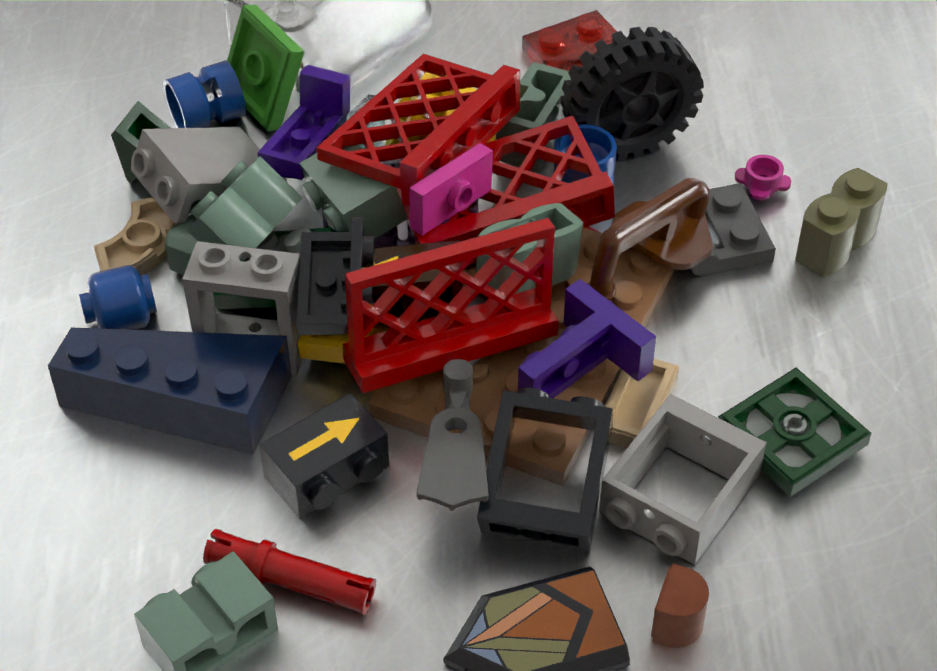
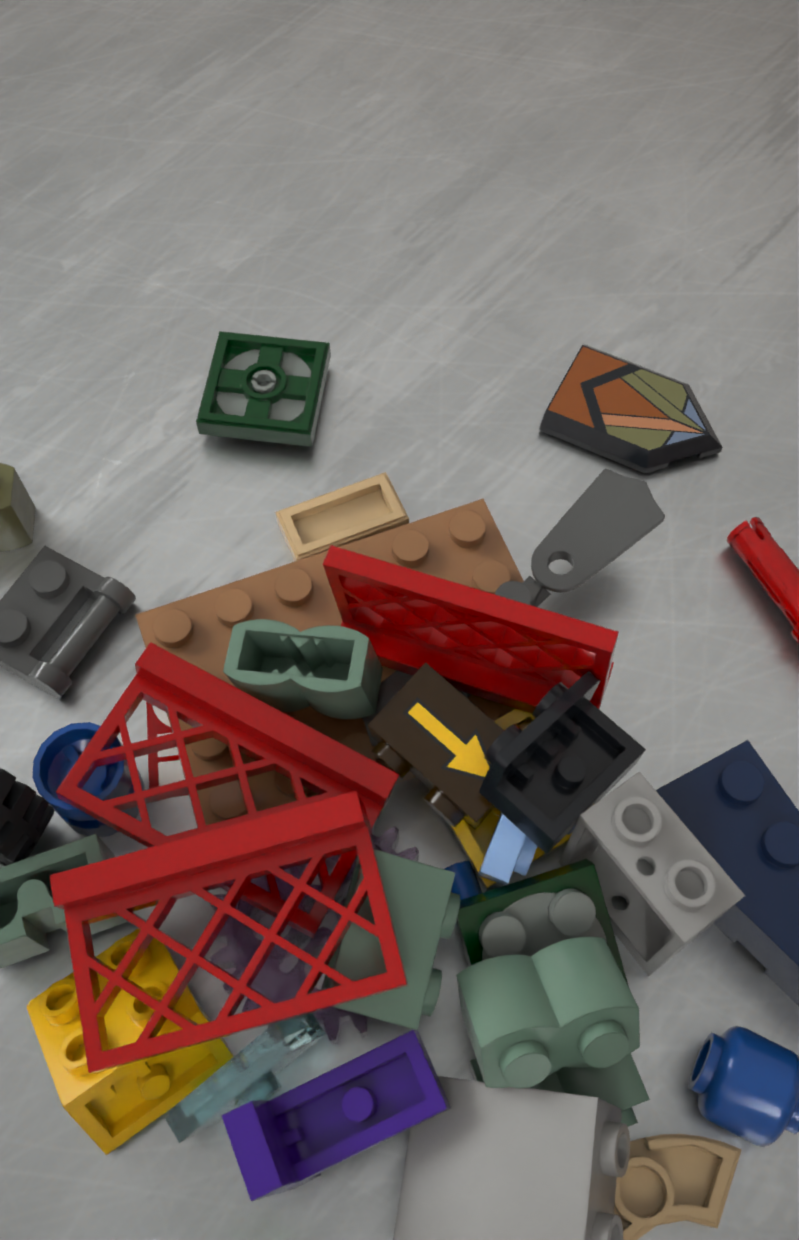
camera: 135 degrees left, 15 degrees up
black brick [259,393,390,519] -> none
dark pink plate [409,143,493,236] -> none
black window [477,388,613,552] -> none
dark purple bracket [518,279,656,398] -> none
reddish brown piece [588,178,713,301] -> none
light grey window [599,394,766,565] -> none
copper brick [651,563,709,648] -> none

